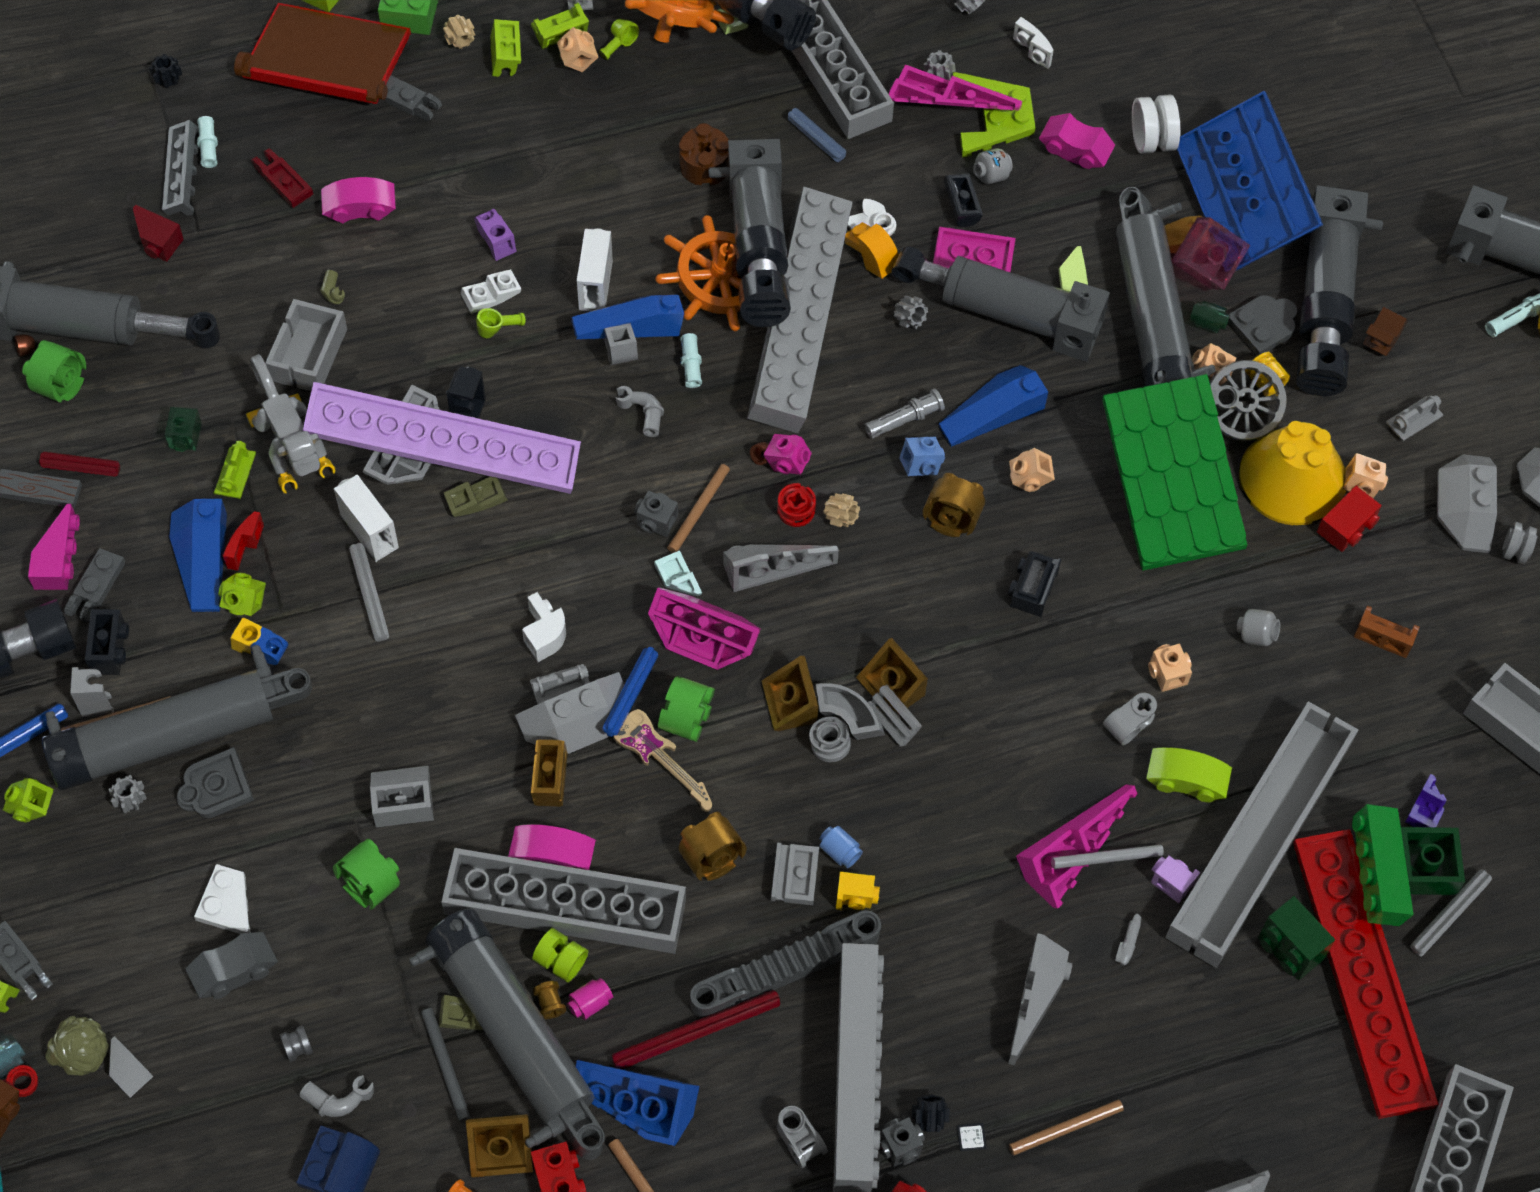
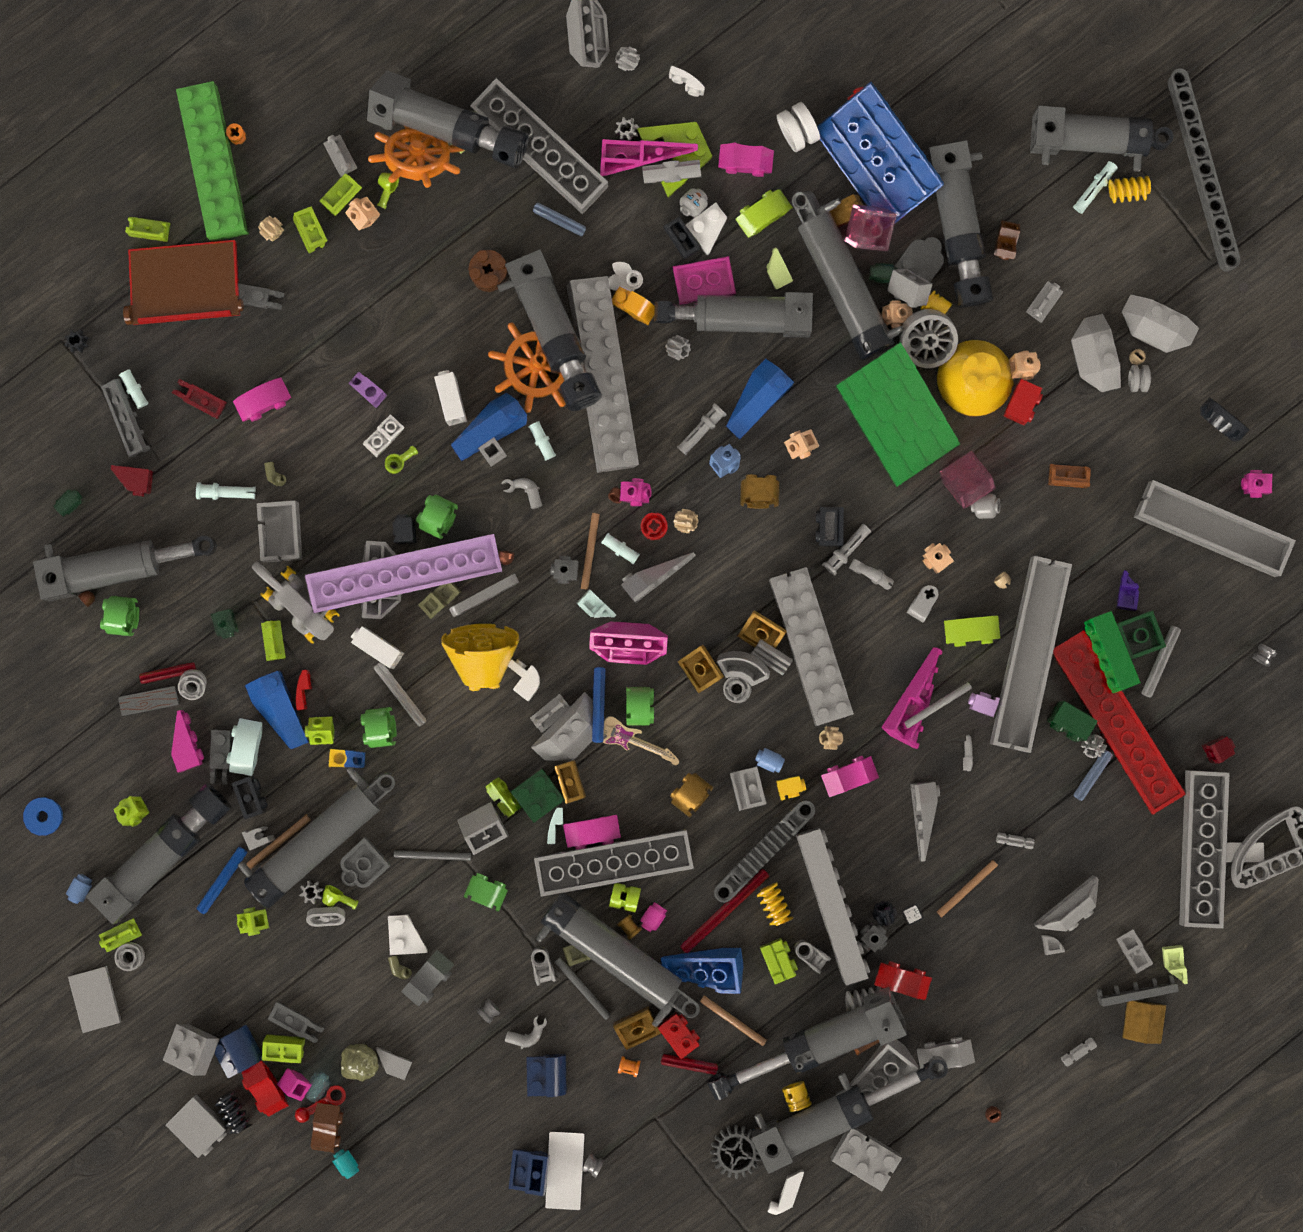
camera: 15 degrees left, 25 degrees up
none -> clear green brick [53,489,82,517]
none -> light grey wheel [178,669,207,700]
none -> light aqua pin [196,482,256,500]
none -> light aqua brick [227,718,262,776]
none -> light grey plate [306,907,345,927]
none -> lime bar [322,885,359,910]
none -> bright green brick [361,707,397,748]
none -> olive arm [388,955,412,980]
none -> dark grey bar [394,850,471,861]
none -> bright green brick [416,495,458,539]
none -> yellow cone [441,624,519,691]
none -> light grey beam [449,574,519,617]
none -> lime hinge [486,777,522,818]
none -> copper hinge [499,551,514,565]
none -> dark green brick [511,768,565,823]
none -> light grey piece [531,946,556,986]
none -> light aqua slope [547,808,563,844]
none -> light aqua pin [602,533,640,564]
none -> light grey piece [642,160,701,184]
none -> white wing [686,203,727,255]
none -> lime brick [736,189,793,238]
none -> yellow piece [757,882,793,926]
none -> lime brick [760,938,798,984]
none -> light grey piece [769,567,854,726]
none -> tan gear [819,726,843,750]
none -> dark pink brick [821,755,879,797]
none -> light grey pin [822,524,871,576]
none -> light grey piece [849,559,894,590]
none -> light grey brick [887,268,932,308]
none -> clear pink brick [939,451,996,509]
none -> tan hinge [994,572,1011,589]
none -> light grey axle [996,833,1034,849]
none -> sand blue axle [1074,750,1113,801]
none -> light grey gear [1081,734,1107,758]
none -> tan hinge [1129,349,1146,365]
none -> dark red slope [1202,736,1235,764]

